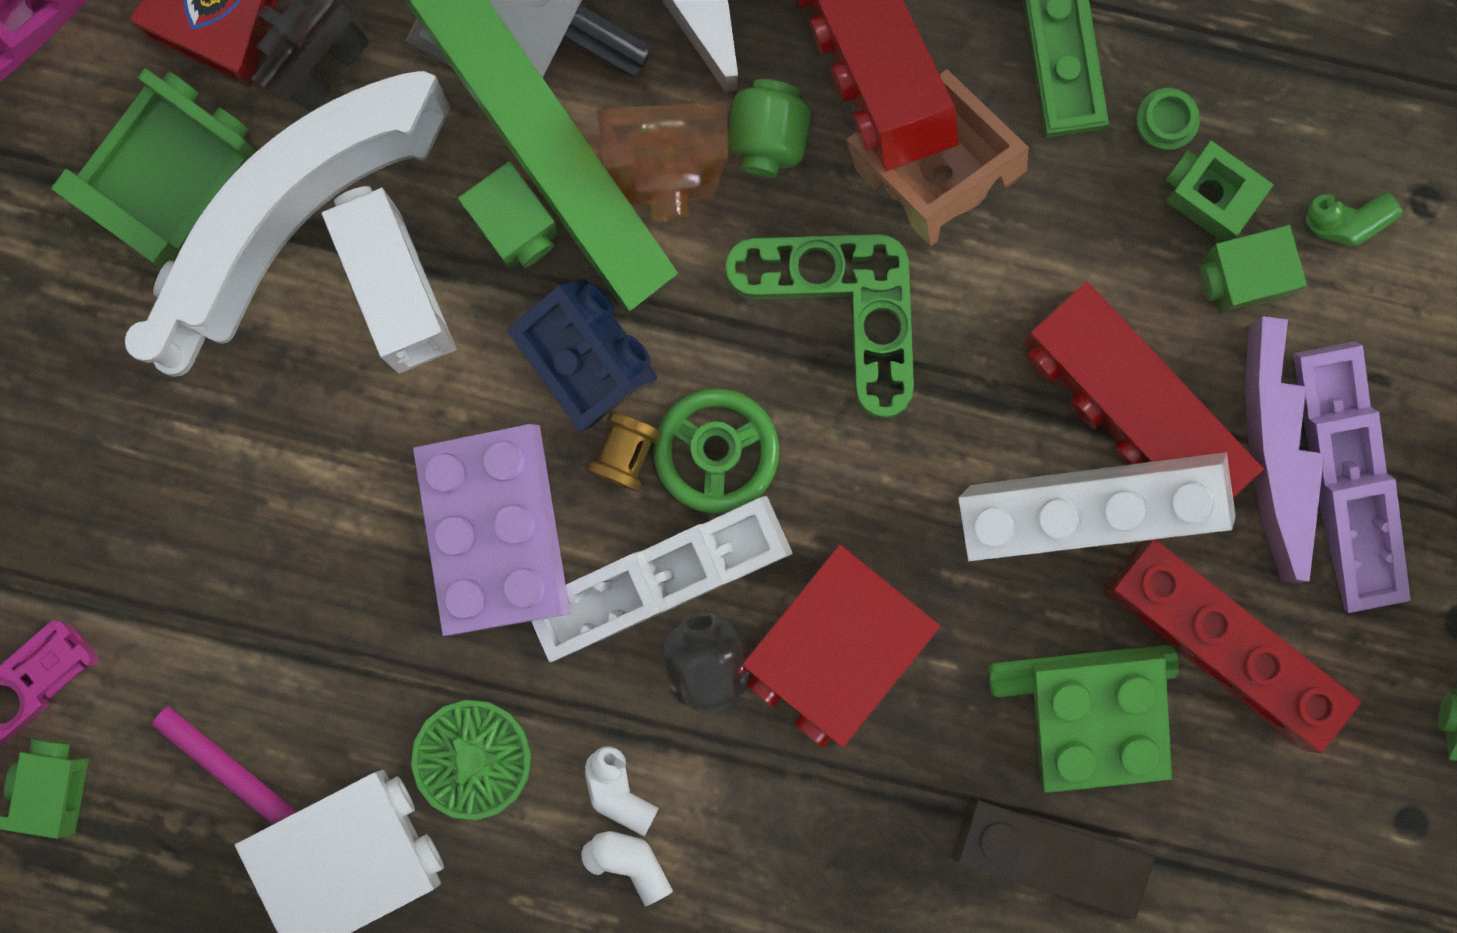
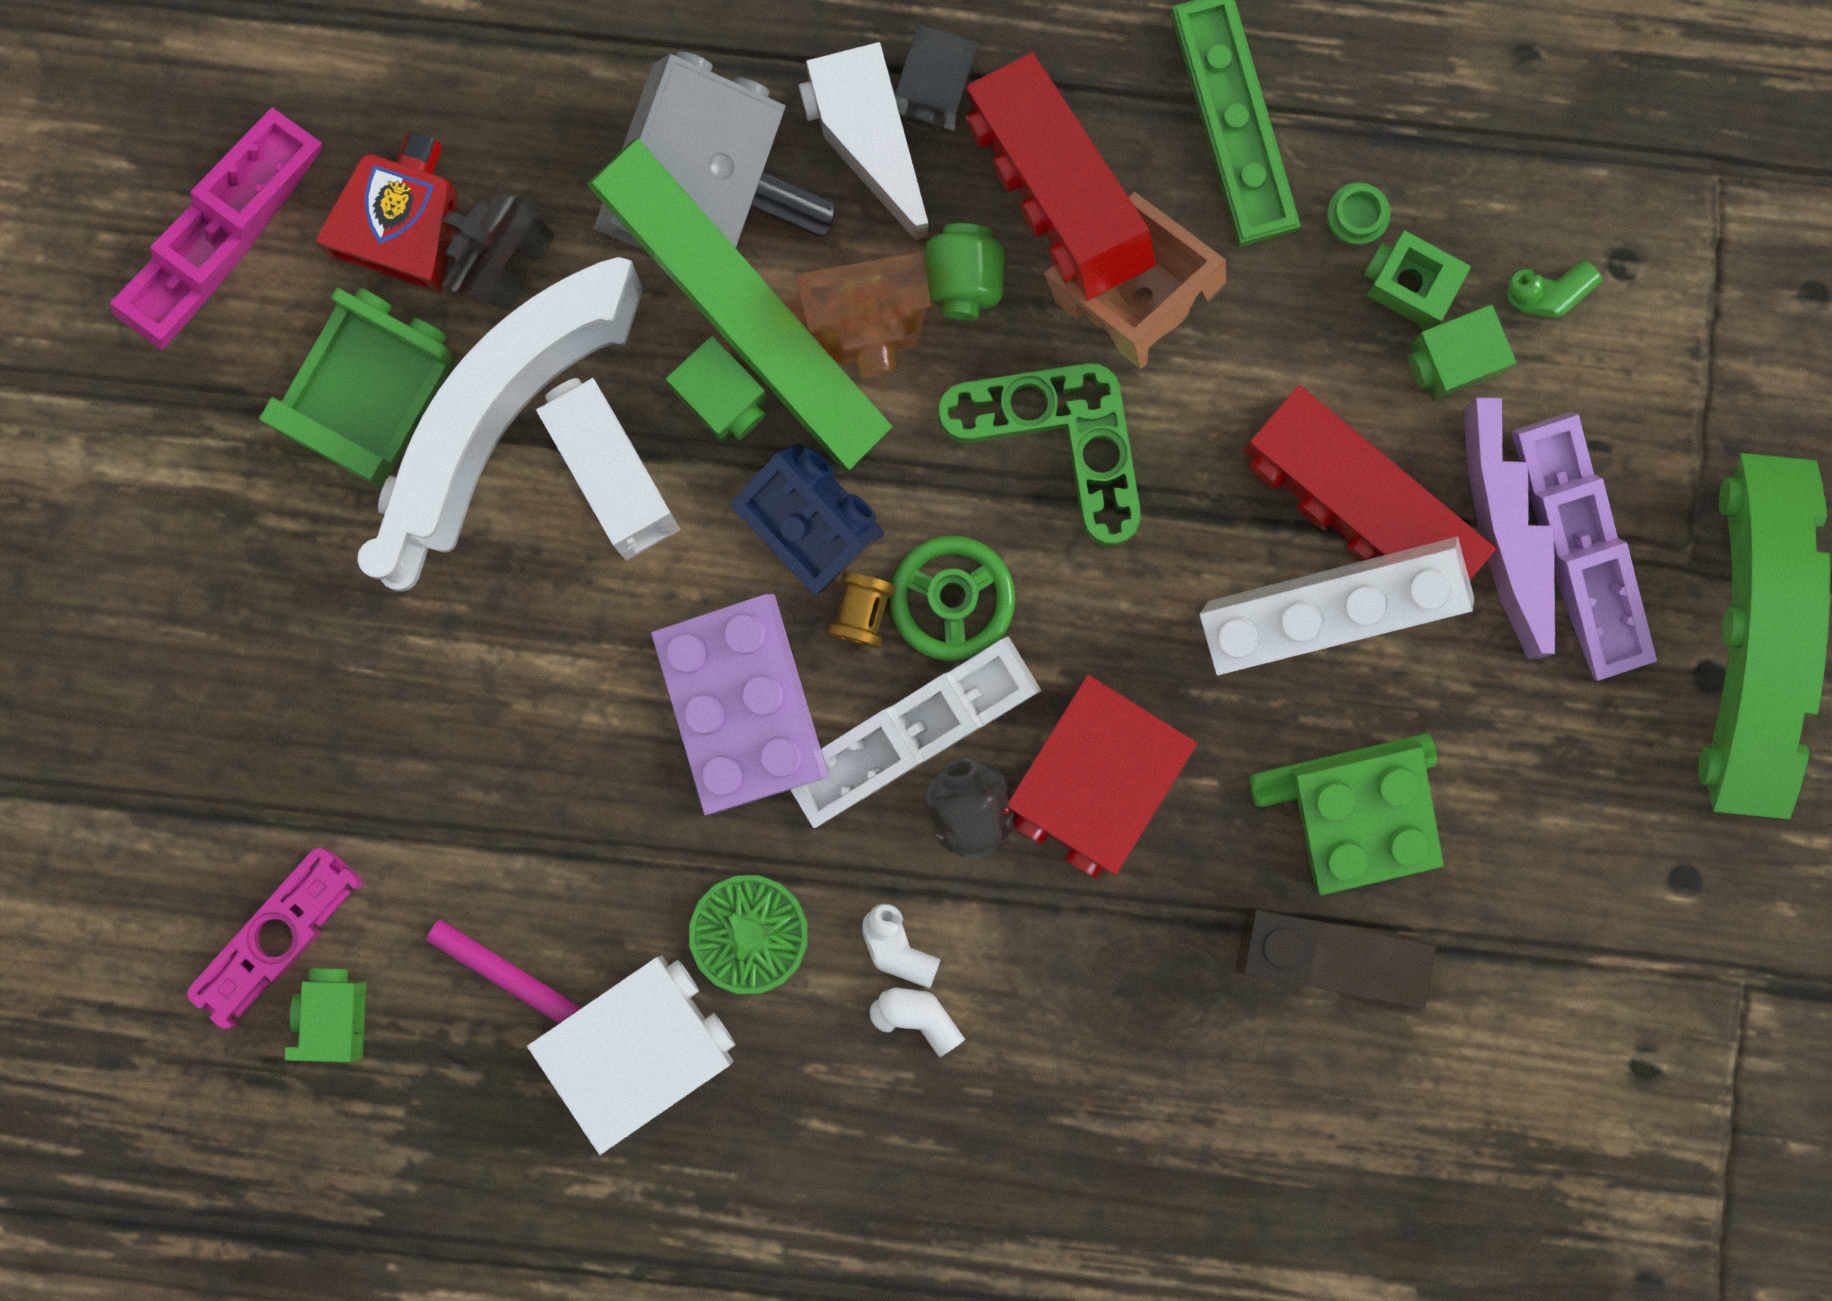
camera: 10 degrees left, 0 degrees up
red brick [1102,539,1362,753] -> none

